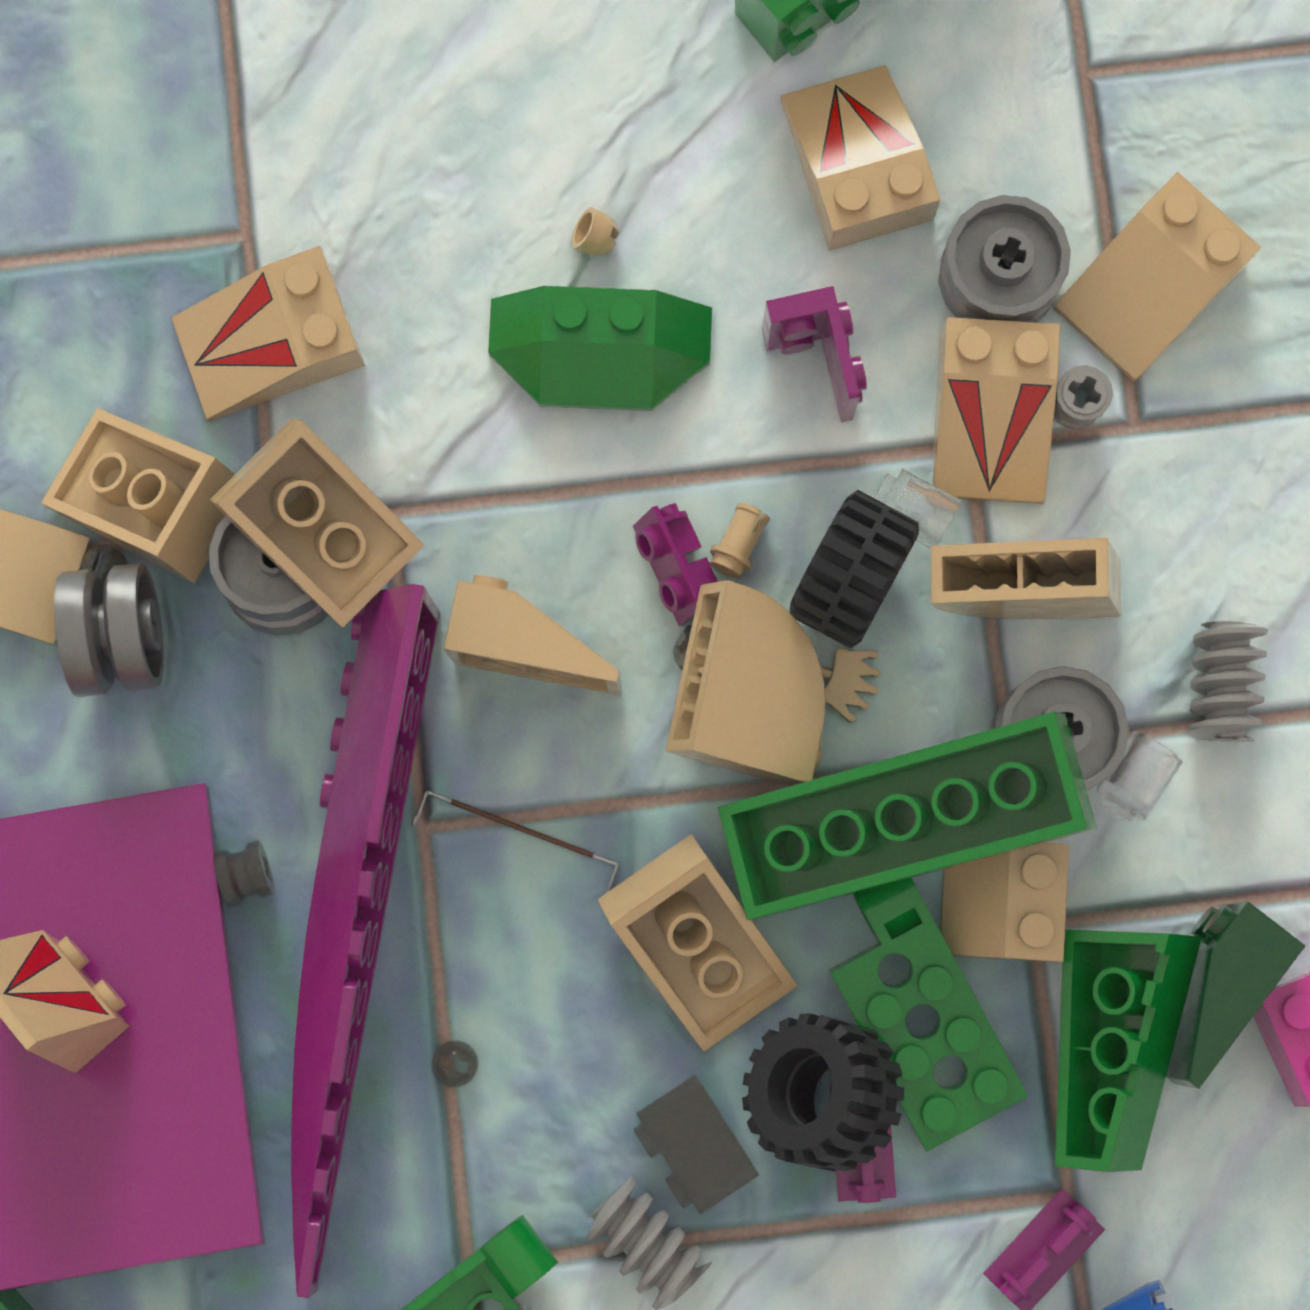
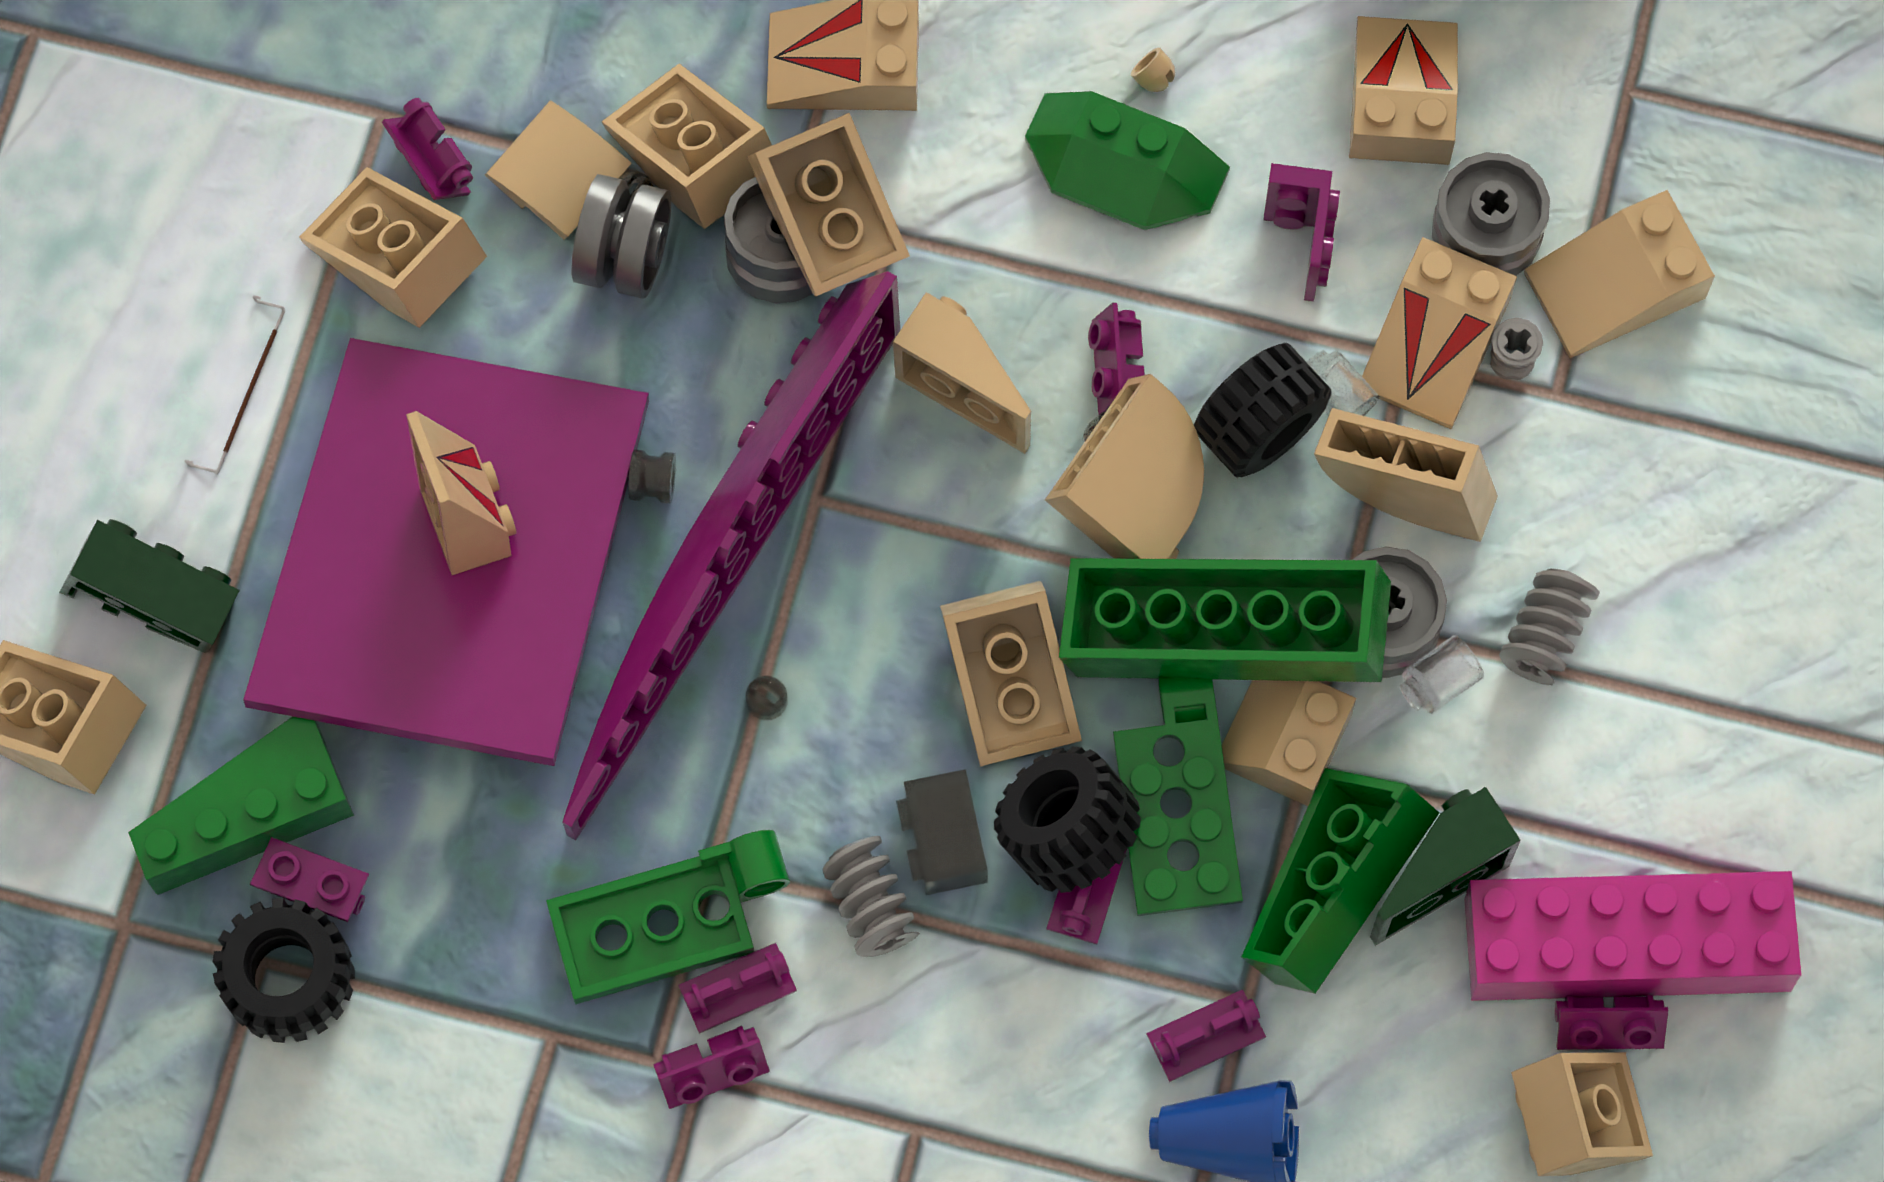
camera: 20 degrees right, 10 degrees down
reddish brown piece [411,791,619,894] -> none
tan pin [710,503,770,579] -> none
tan piece [820,648,880,723] -> none

